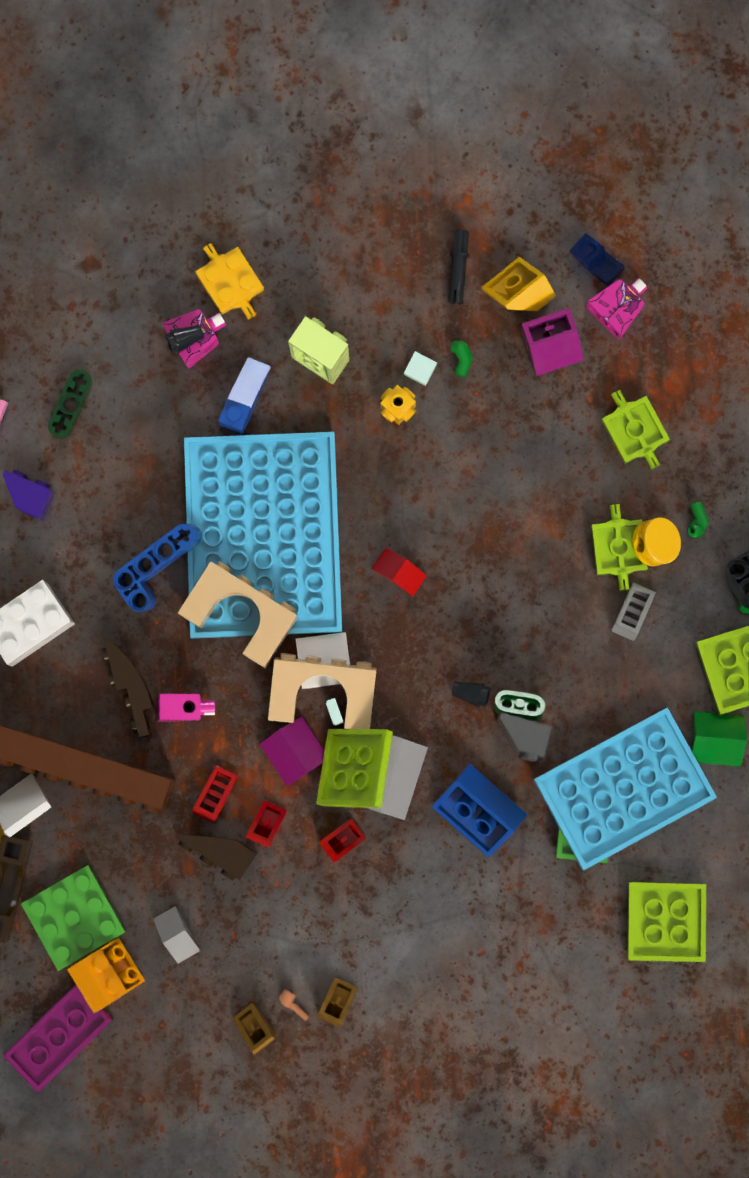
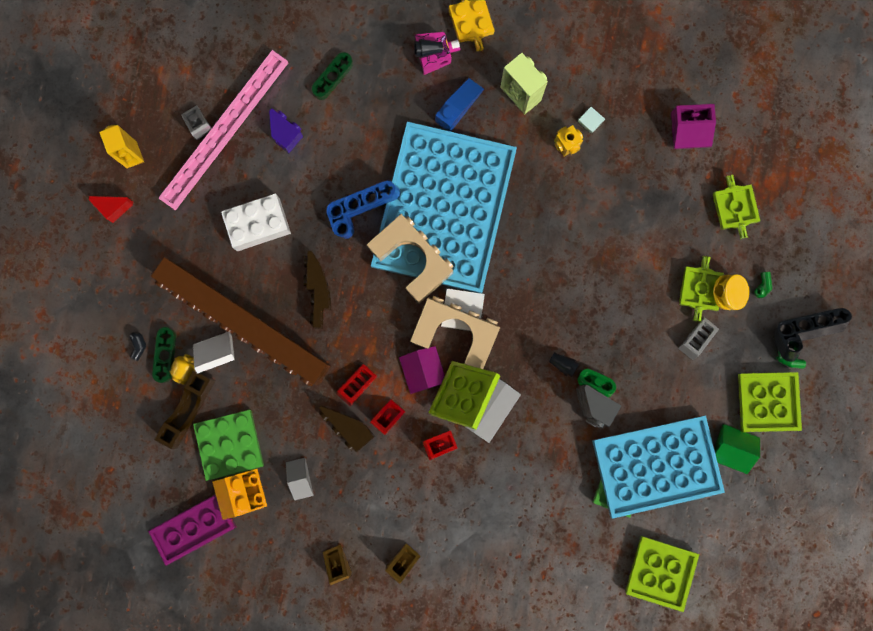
camera: 15 degrees right, 0 degrees up
dark pink torso [157,694,215,722] -> none
nougat hand [279,989,309,1021] -> none
light aqua tile [326,698,344,726] -> none
red slope [371,548,427,597] -> none
blue slope [432,764,528,858] -> none
black axle [448,229,470,304] -> none
green arm [450,340,473,378] -> none
yellow slope [481,257,556,311] -> none
clear blue slope [569,233,625,287] -> none
dark pink torso [585,278,647,341] -> none

